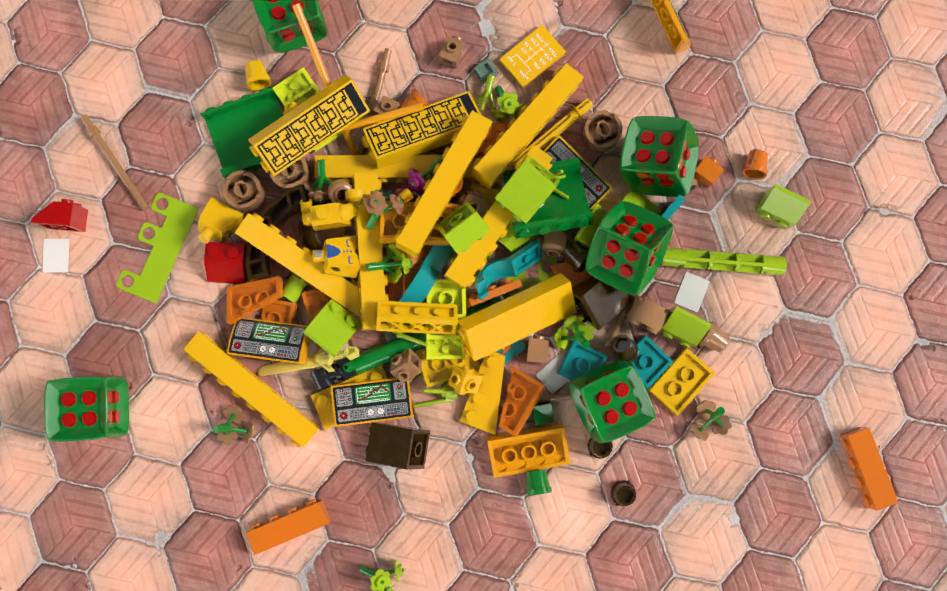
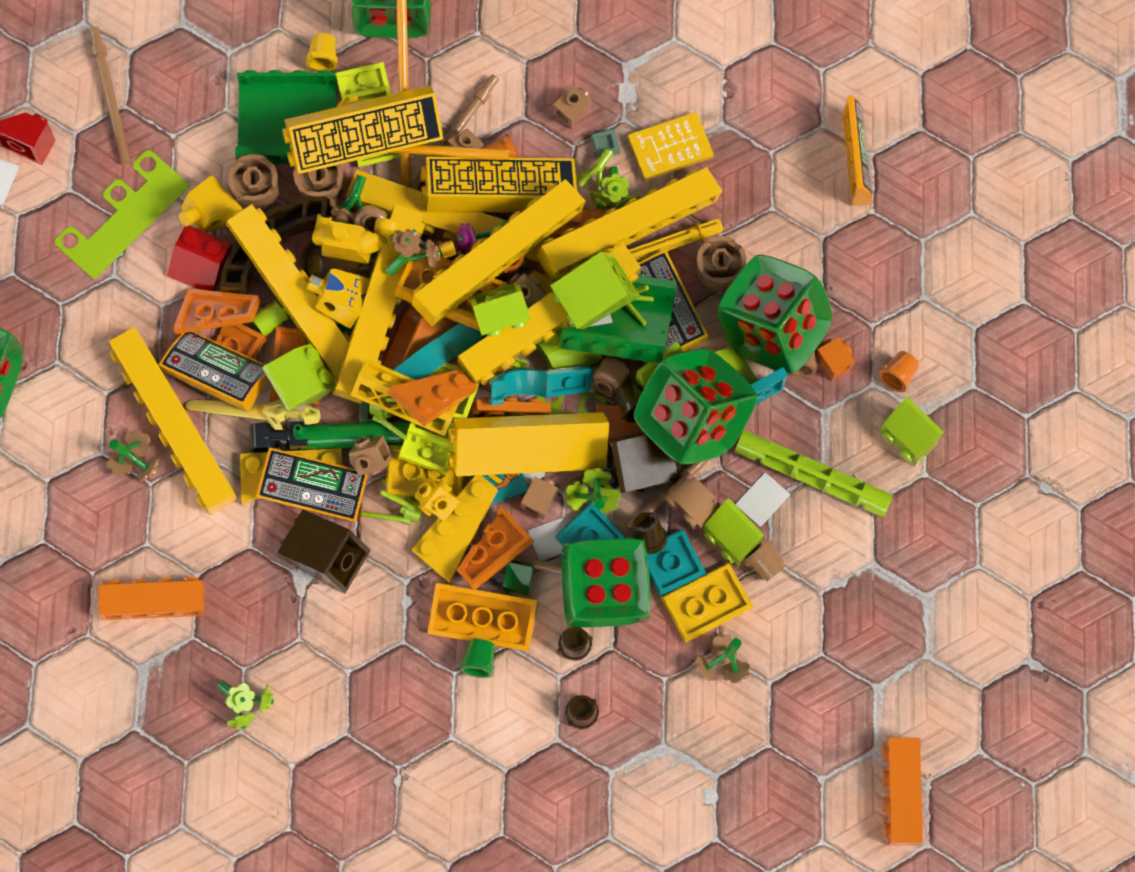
camera: 20 degrees right, 10 degrees down
lime plant [366,243,412,284] -> none
none -> orange wing [388,369,478,427]

